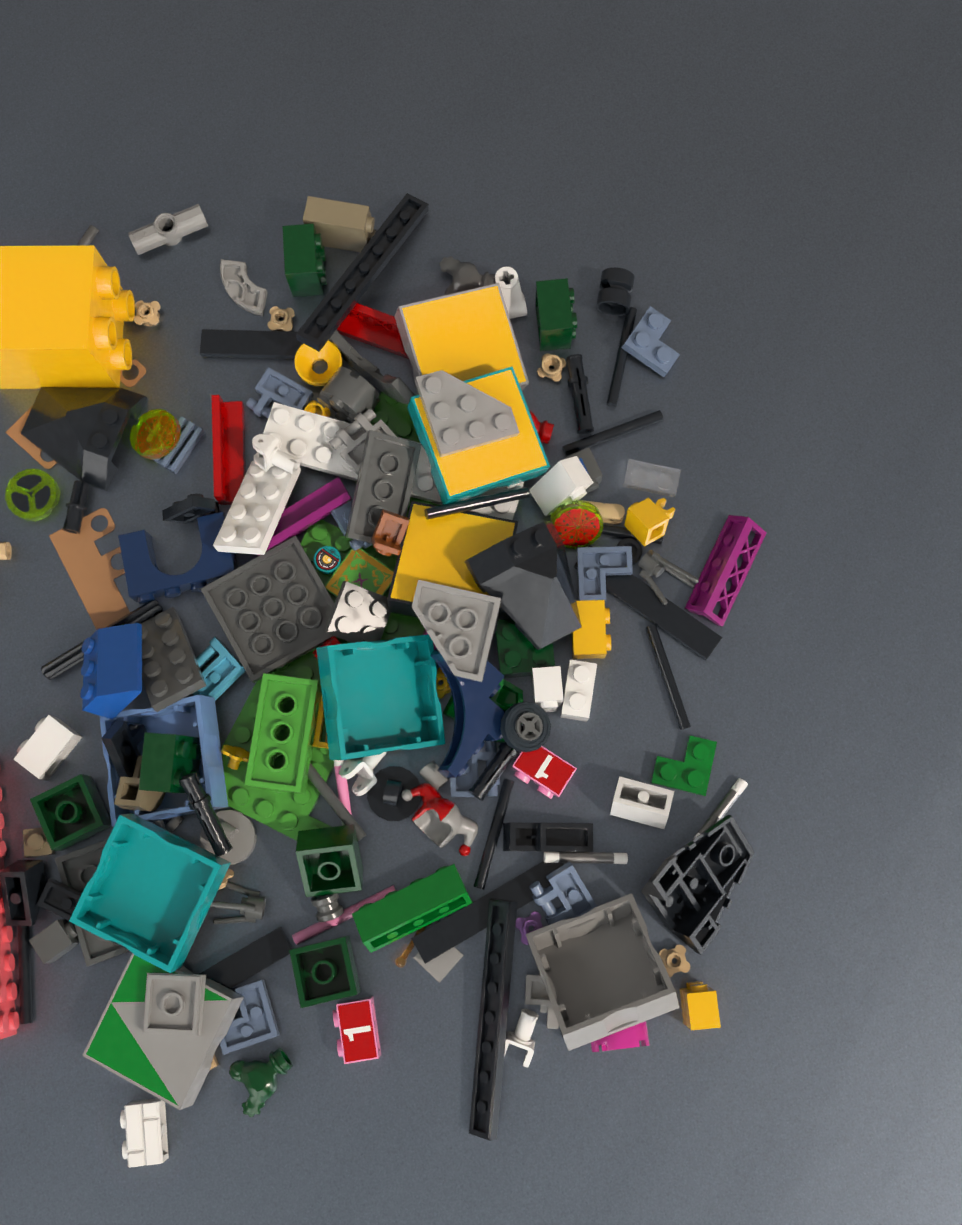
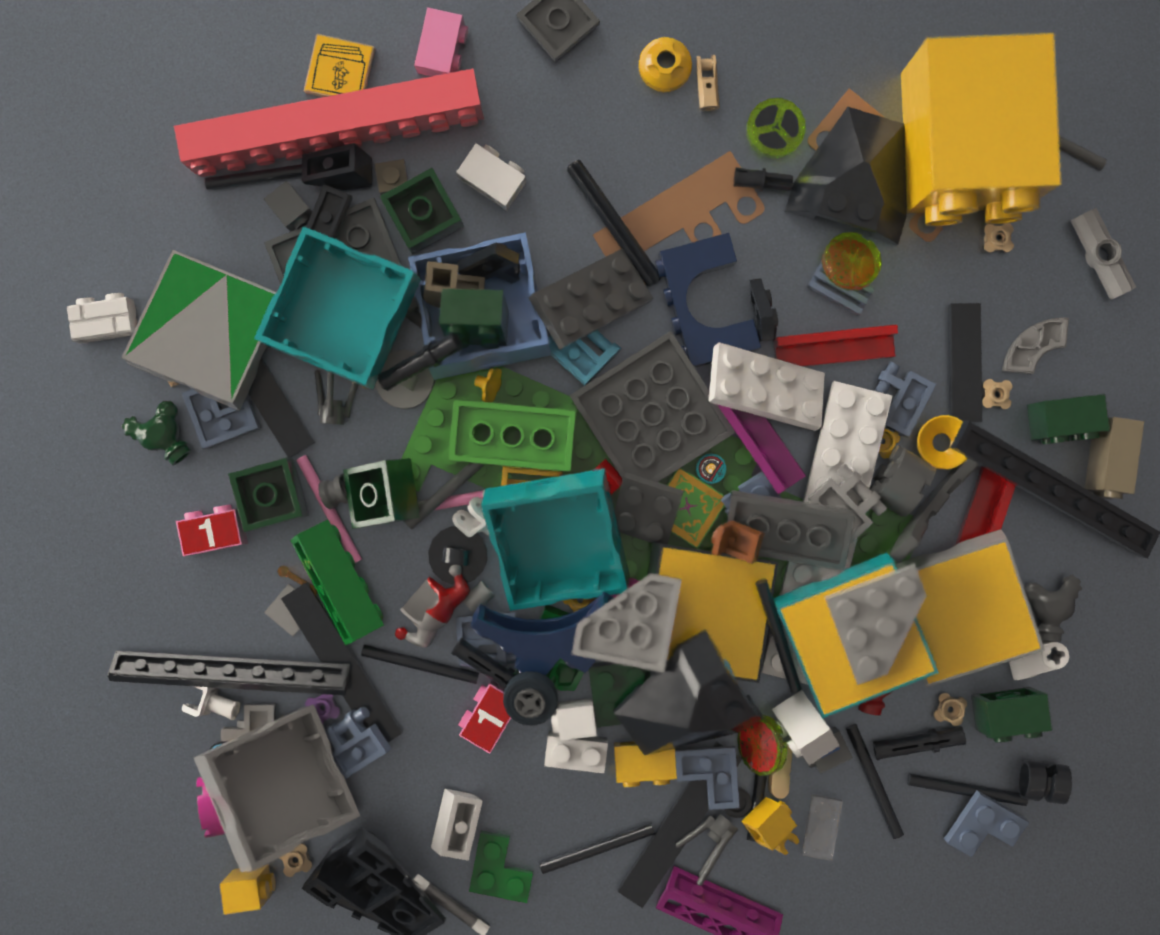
camera: 85 degrees right, 10 degrees up
blue slope [80,623,142,720] -> none
light grey tile [142,973,206,1036] -> none
white piece [252,434,301,475] -> none
black slope [503,822,593,852] -> none
flat silver bar [543,851,628,864] -> none

